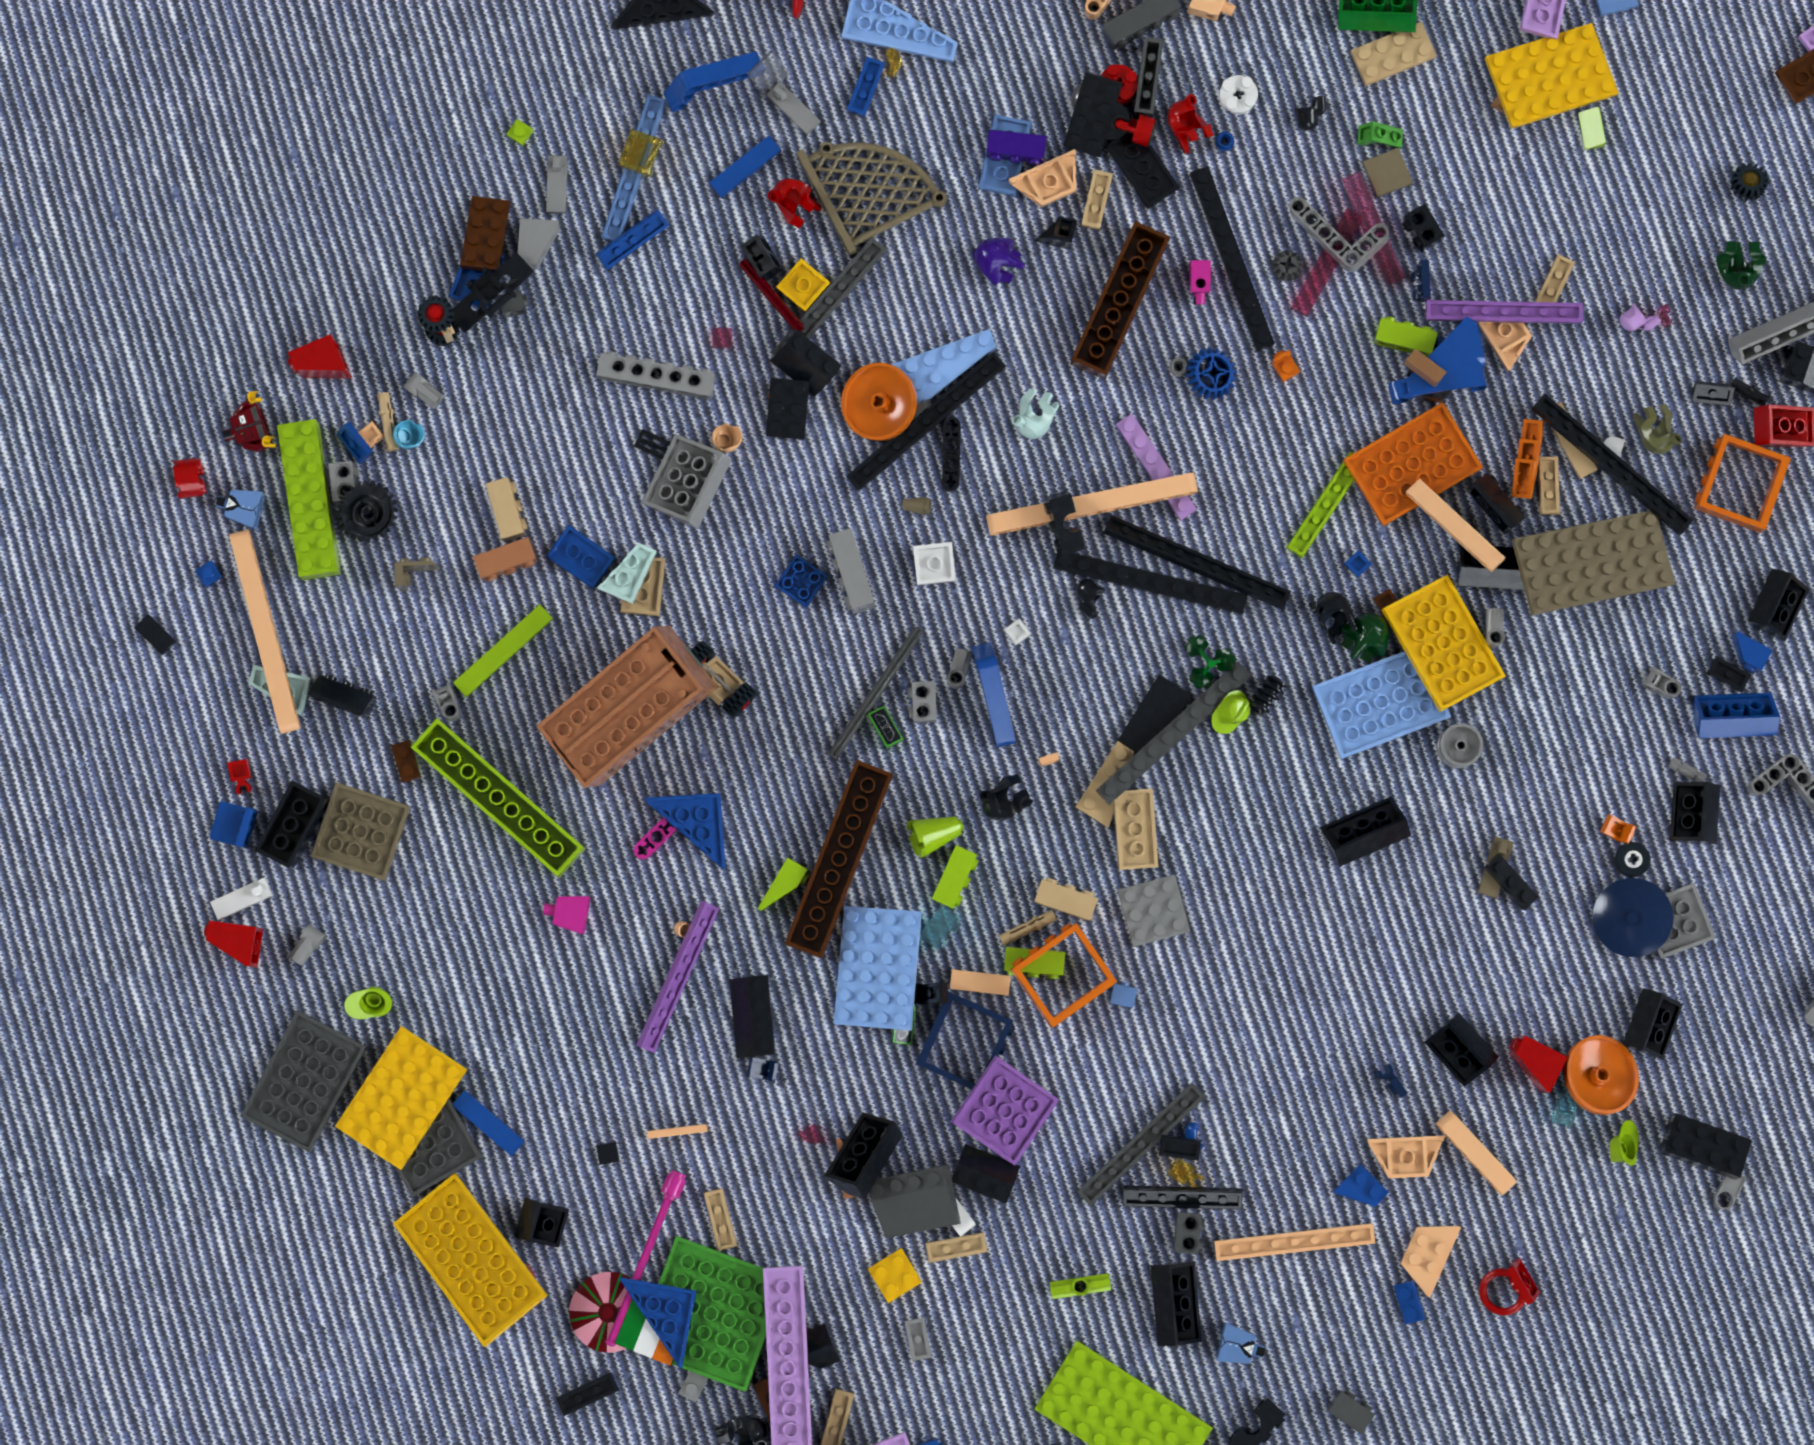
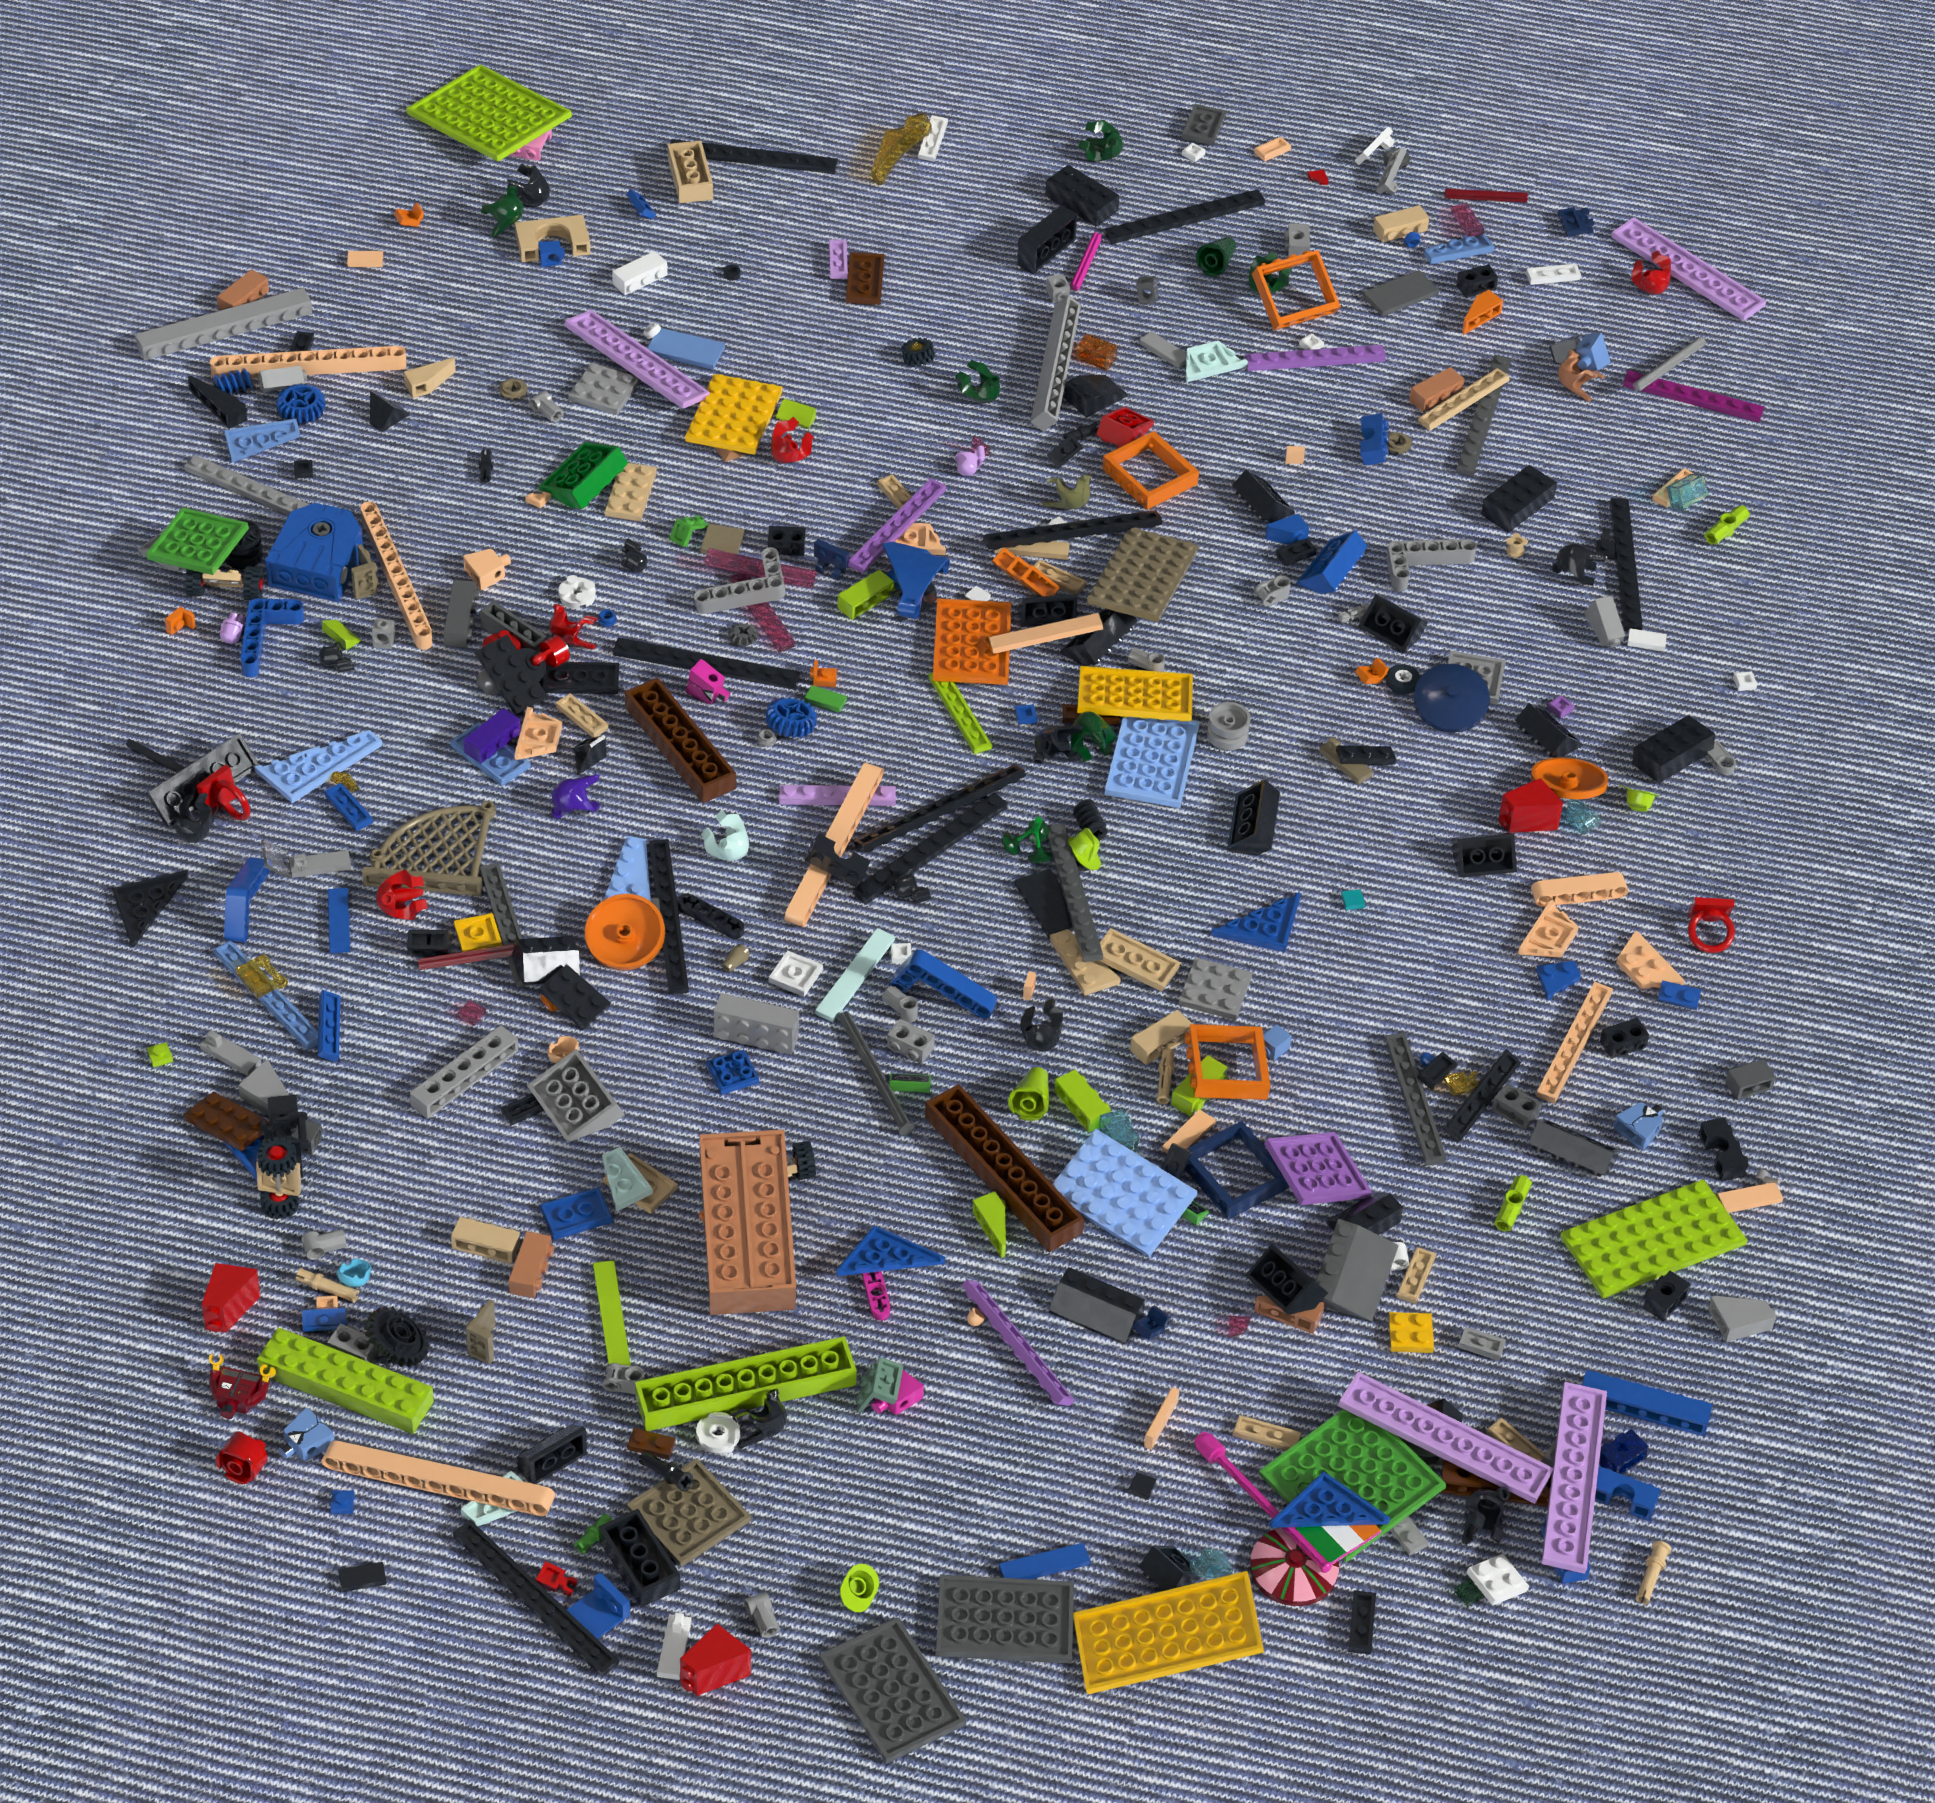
camera: 65 degrees left, 35 degrees down
yellow plate [335,1026,468,1170] -> none
dark blue plate [1373,1064,1407,1098] -> none
medium nougat slope [1404,349,1447,387] -> none
none -> black plate [453,1520,619,1677]
none -> bright green pin [574,1514,612,1554]
none -> black pin [639,1451,693,1491]
none -> white plate [696,1412,740,1453]
none -> black piece [730,1388,787,1449]
none -> red piece [770,417,814,463]
none -> bright green tile [804,685,847,713]
none -> light aqua tile [815,928,895,1023]
none -> sand green bracket [856,1357,904,1413]
none -> white tile [964,586,991,601]
none -> clear light blue piece [1190,1548,1233,1578]
none -> blue tile [1211,892,1301,952]
none -> teal tile [1341,889,1365,910]
none -> medium lavender tile [1547,695,1574,719]
none -> black brick [1600,1017,1650,1059]

